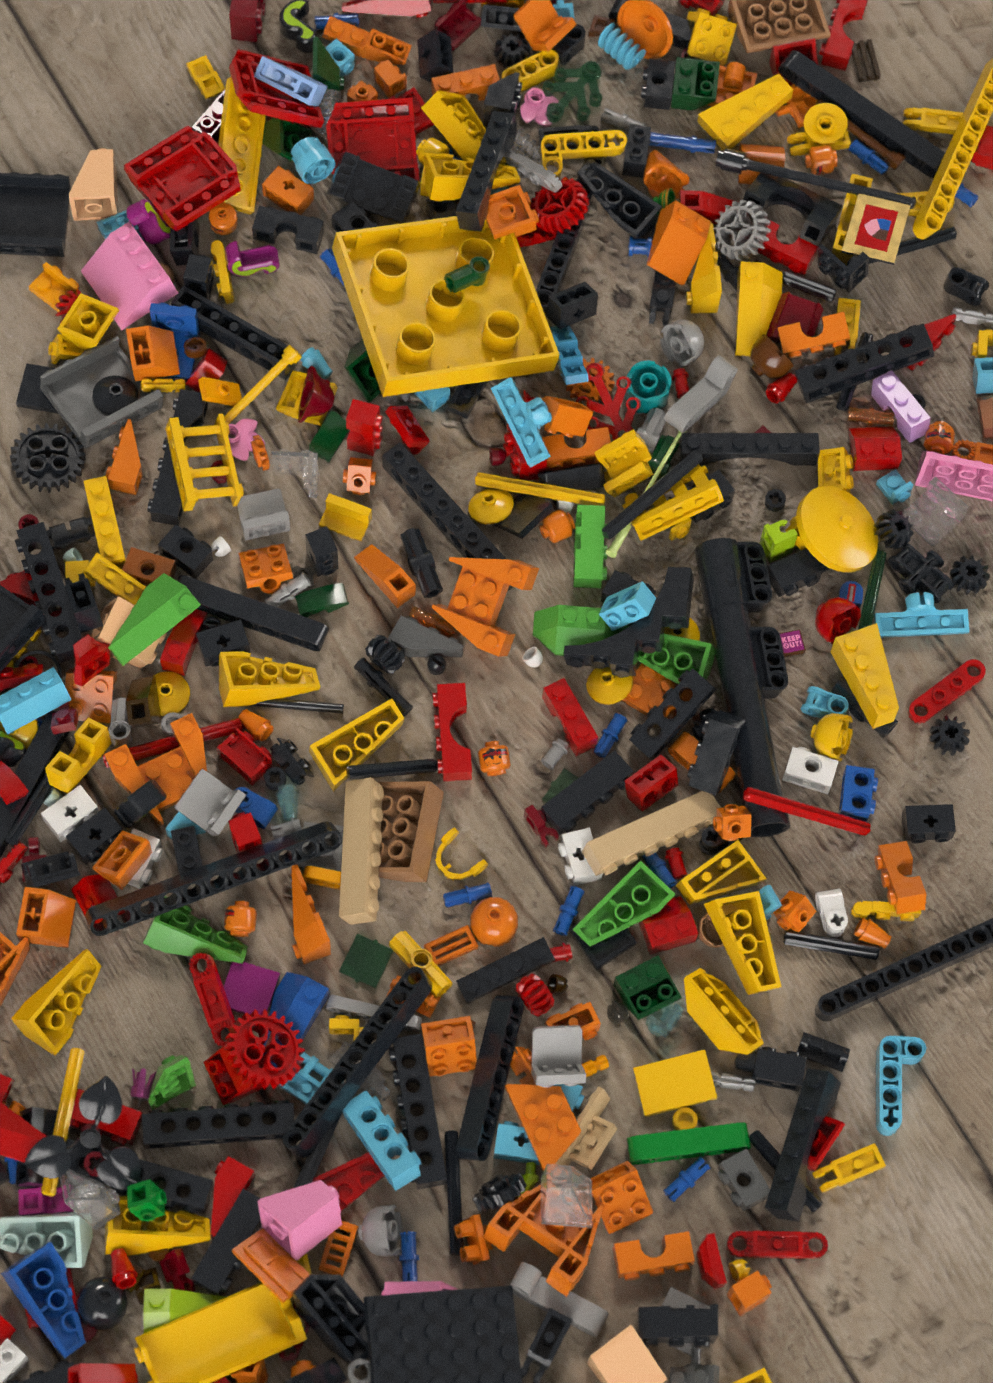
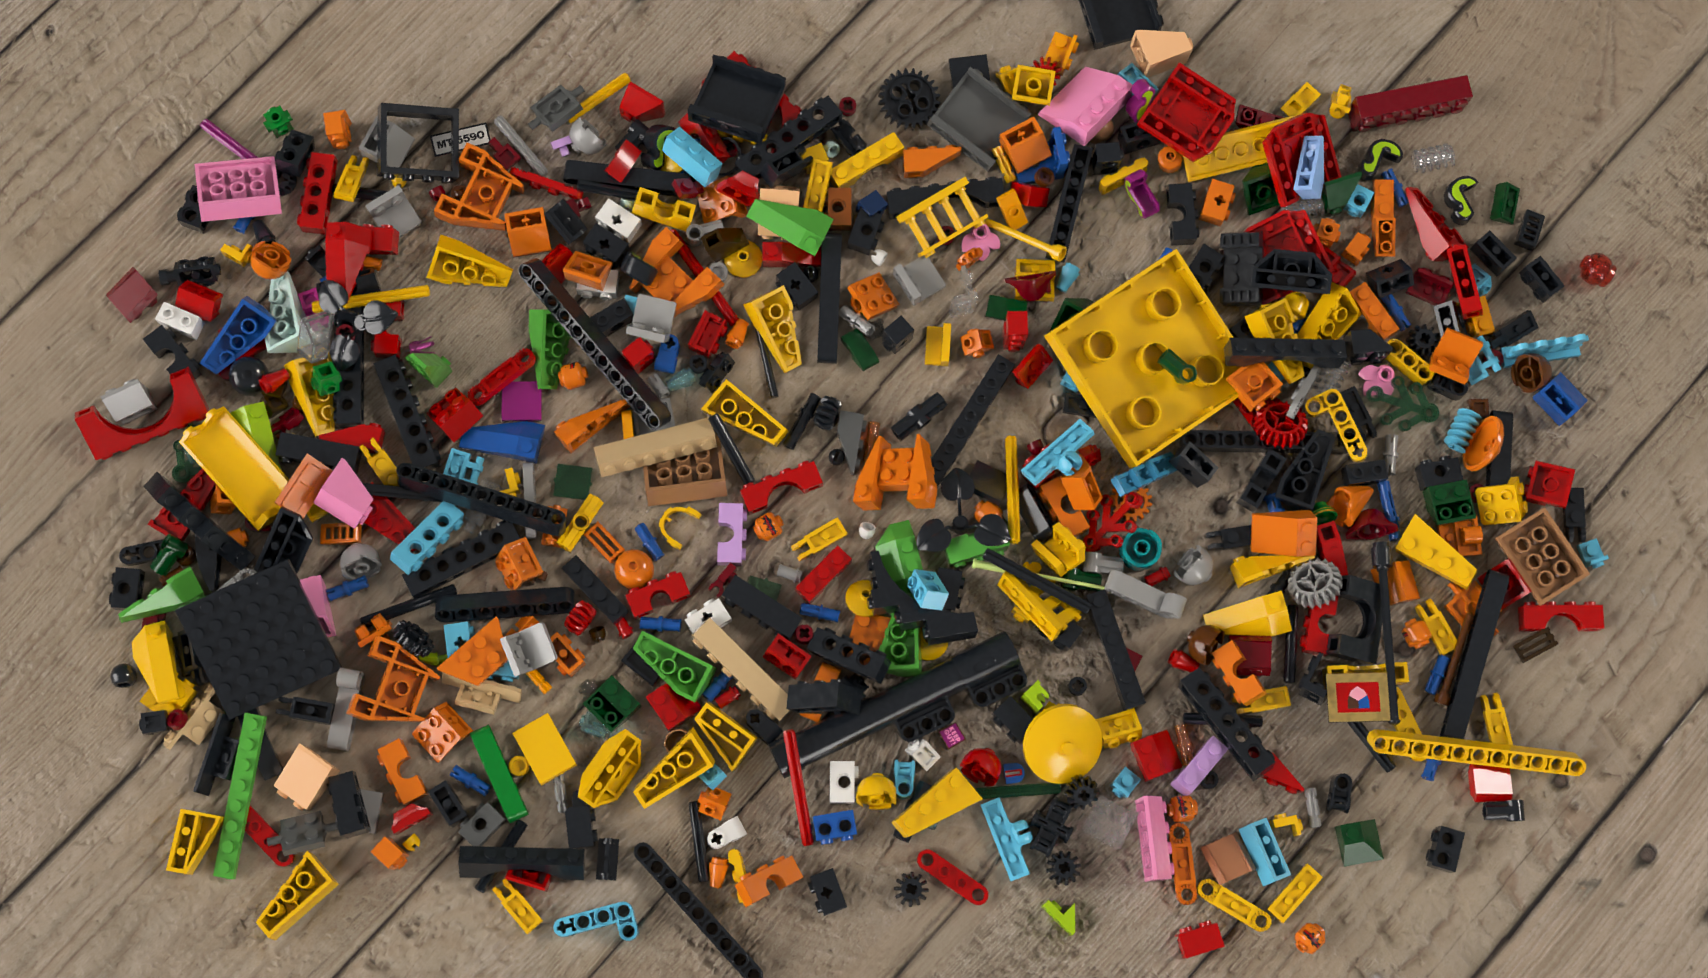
camera: 70 degrees right, 10 degrees up
black dish [92,376,138,415] -> none
red gear [224,1009,305,1089] -> none
medium azure piece [291,137,336,184] -> none
orange slope [354,544,416,609] -> none
yellow dish [468,488,514,524] -> none
clear slope [541,1164,593,1228] -> none
orange brick [713,804,751,841] -> none
red plate [726,1231,828,1259] -> none
yellow dish [803,103,848,144] -> none
none -> yellow hinge [359,438,399,486]
none -> black brick [428,780,470,828]
none -> red arch [625,571,691,620]
none -> lavender arch [717,503,747,566]
none -> yellow hinge [791,517,848,561]
none -> dark red bush [795,624,813,645]
none -> dark blue panel [855,190,888,217]
none -> white bracket [905,738,940,771]
none -> black plant [917,468,1011,552]
none -> black arch [1236,449,1287,513]
none -> black wedge [1250,249,1332,294]
none -> yellow hips [1329,84,1351,119]
none -> dark red hat [1345,509,1399,540]
none -> blue pin [1380,294,1412,331]

